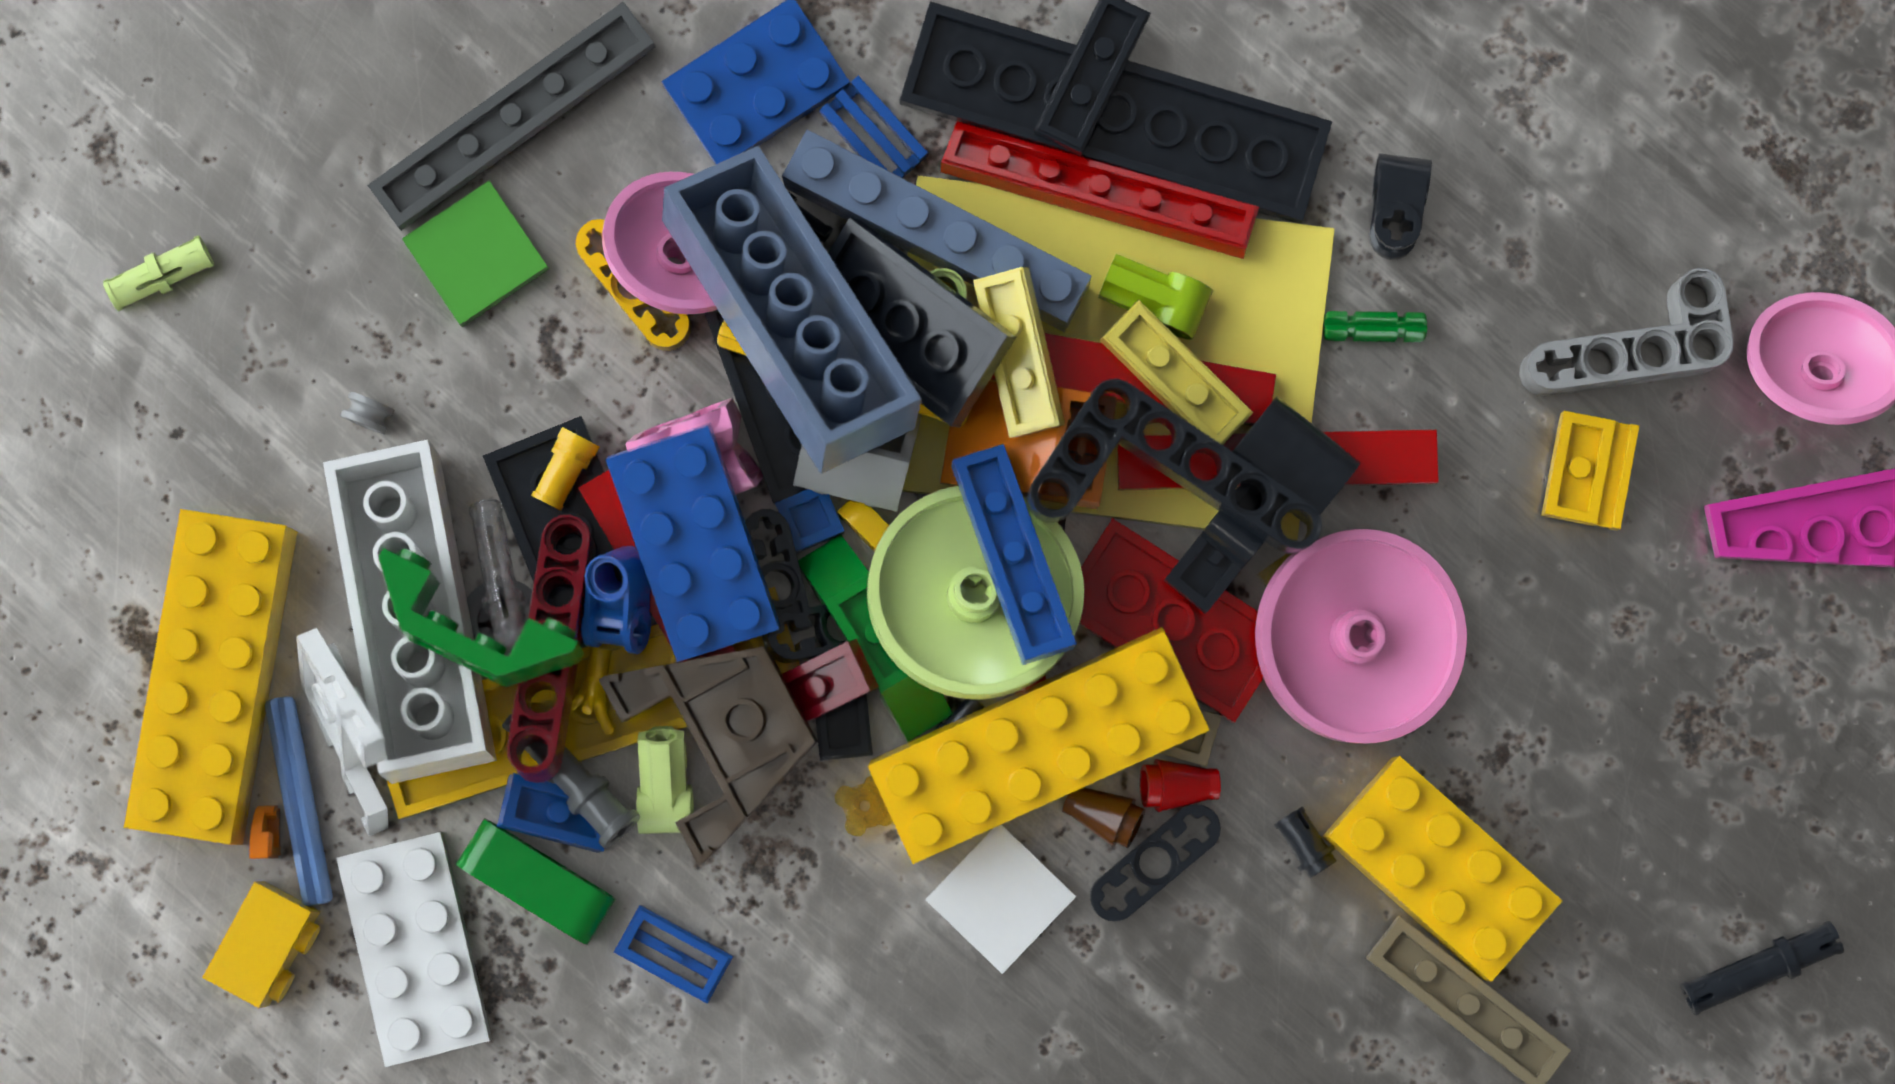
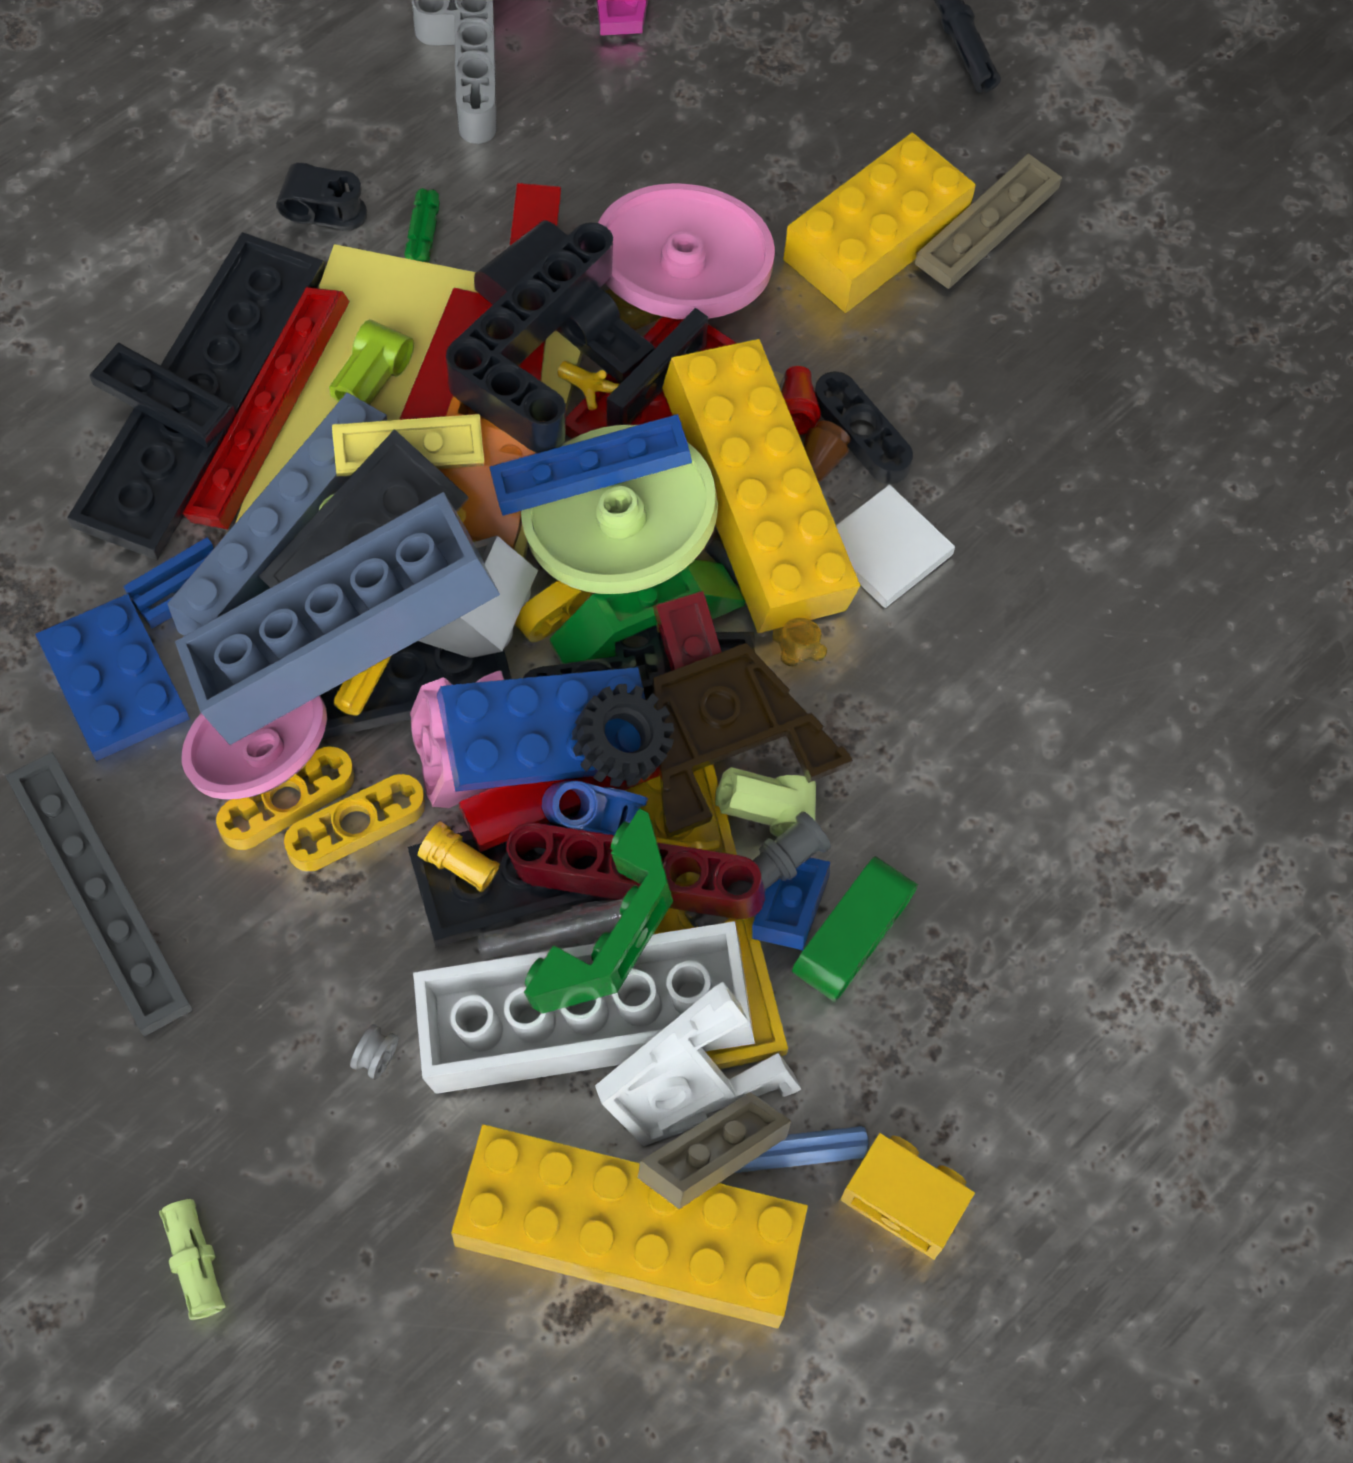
camera: 90 degrees left, 20 degrees down
orange tile [249,805,281,859] -> none
white plate [336,832,492,1067] -> none
bright green tile [402,181,549,327] -> none
blue tile [614,905,734,1004] -> none
blue plate [775,489,845,554] -> none
light yellow tile [1099,300,1253,445] -> none
black pin [1274,806,1337,878] -> none
yellow plate [1541,410,1640,531] -> none
none -> yellow beam [284,774,425,871]
none -> yellow bar [557,361,620,410]
none -> black tyre [572,684,674,787]
none -> black tile [607,308,708,426]
none -> dark tan plate [637,1092,791,1209]

